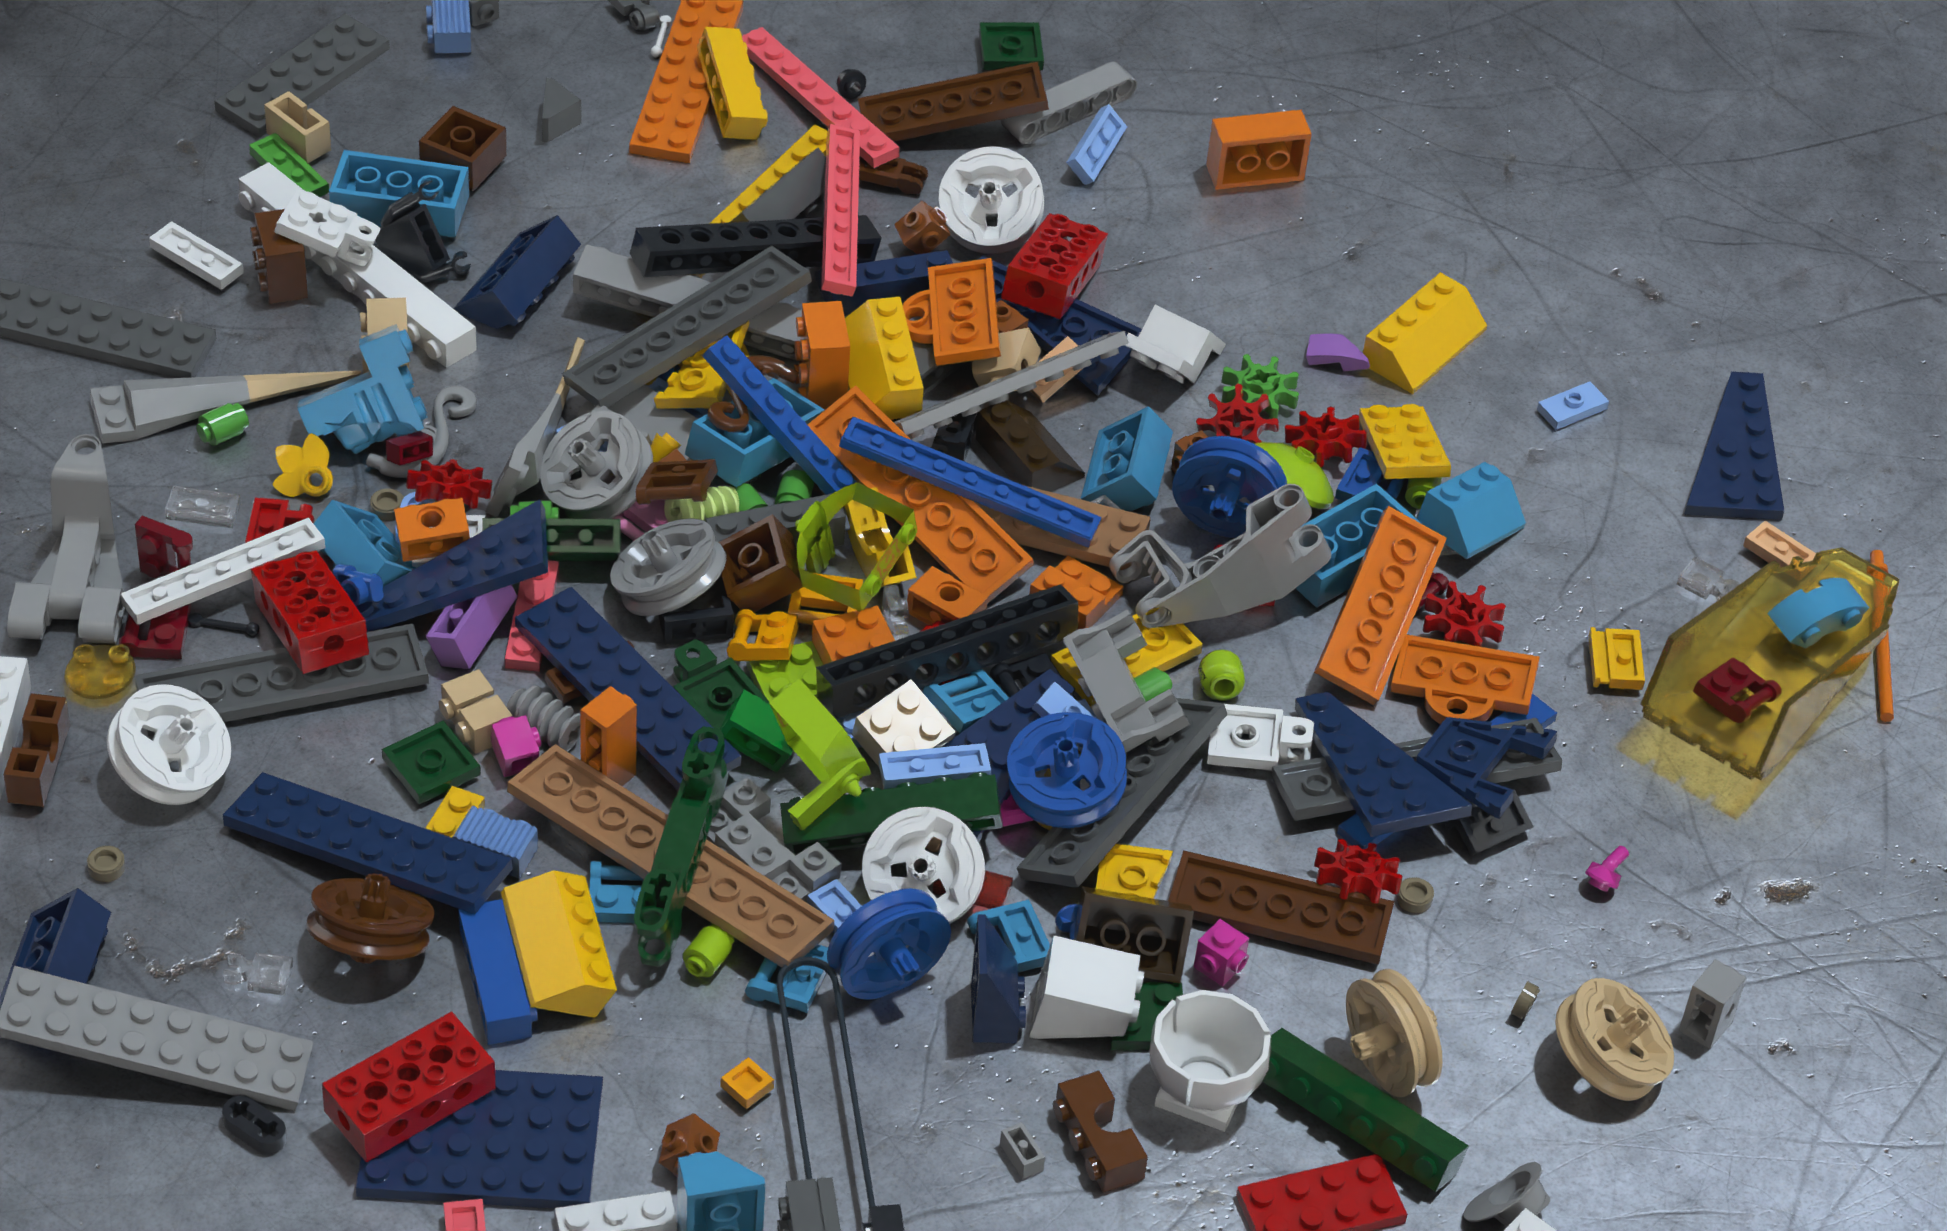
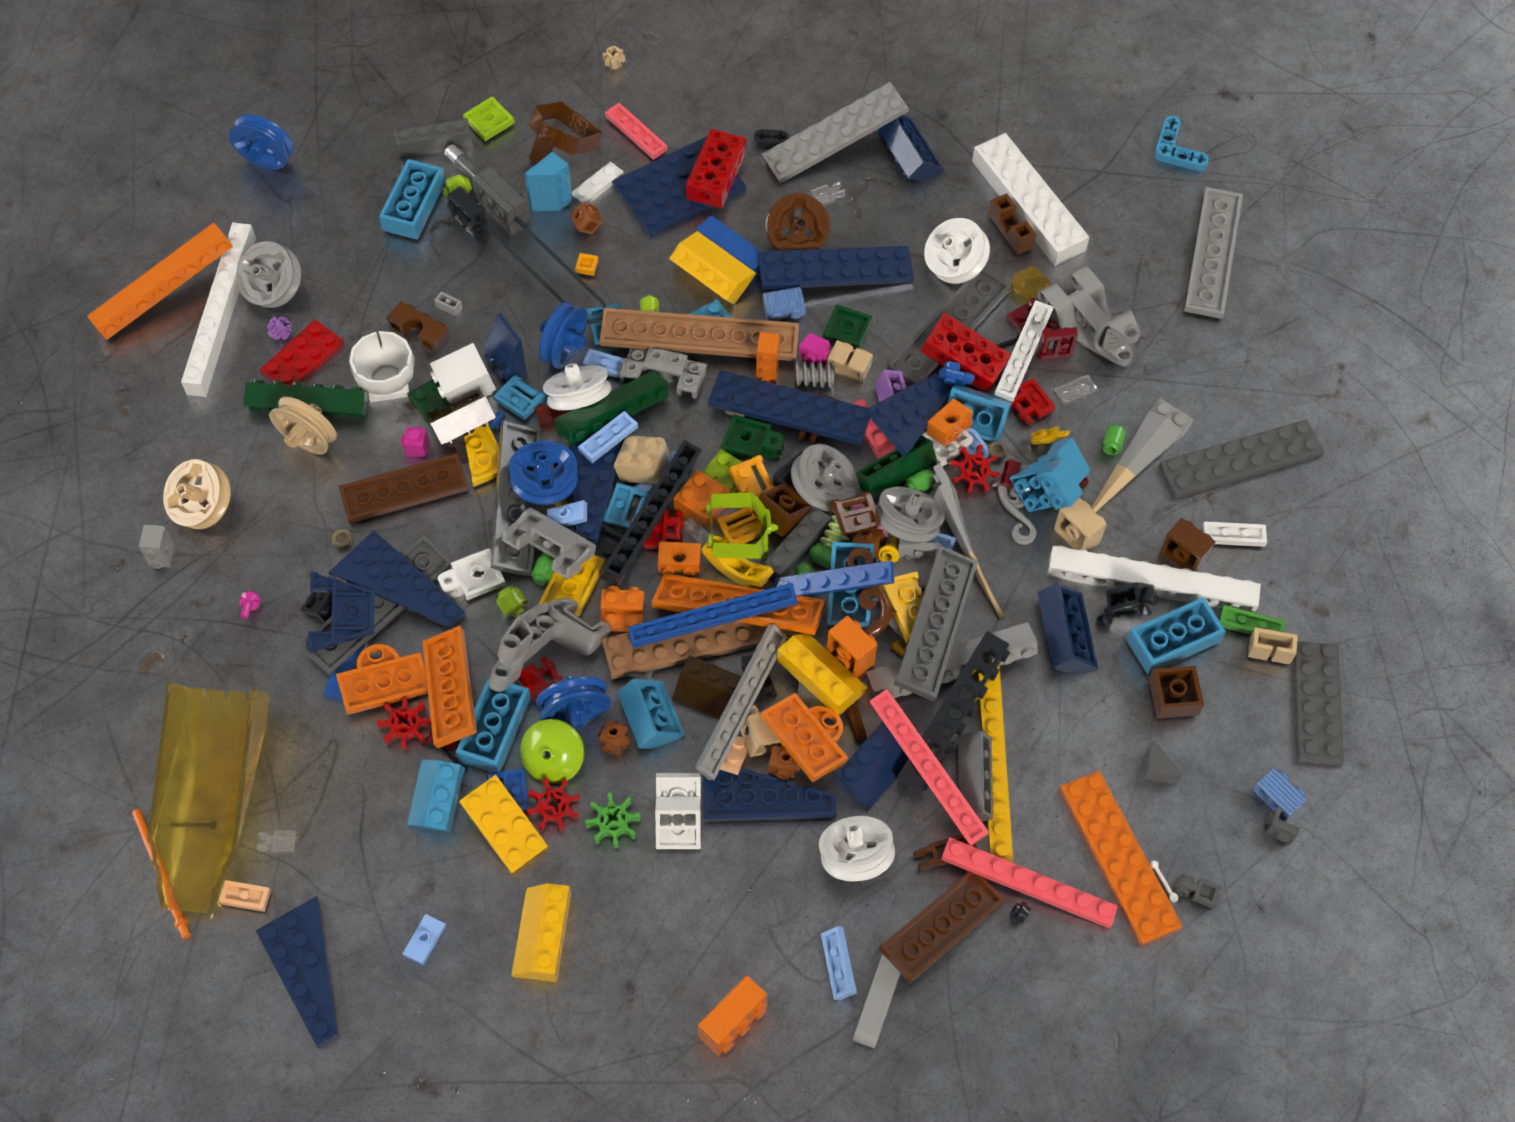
camera: 150 degrees right, 15 degrees up
dark tan tile [87,846,125,882] -> none
white plate [274,188,380,266] -> none
yellow plate [425,786,485,838] -> none
dark green piece [634,726,728,967] -> none
yellow brick [697,27,768,140] -> none
green brick [720,689,793,773] -> none
lime piece [769,679,871,831] -> none
dark orange brick [894,201,951,254] -> none
dark green plate [979,22,1044,71] -> none
red brick [1001,213,1108,319] -> none
red gear [1196,384,1279,444] -> none
medium lavender slope [1306,334,1370,372] -> none
red gear [1314,839,1403,903] -> none
light grey piece [1463,1162,1550,1226] -> none
dark tan tile [1511,981,1540,1019] -> none
yellow plate [1588,627,1645,690] -> none
dark red plate [1692,657,1782,724] -> none
dark azure brick [1767,578,1870,648] -> none

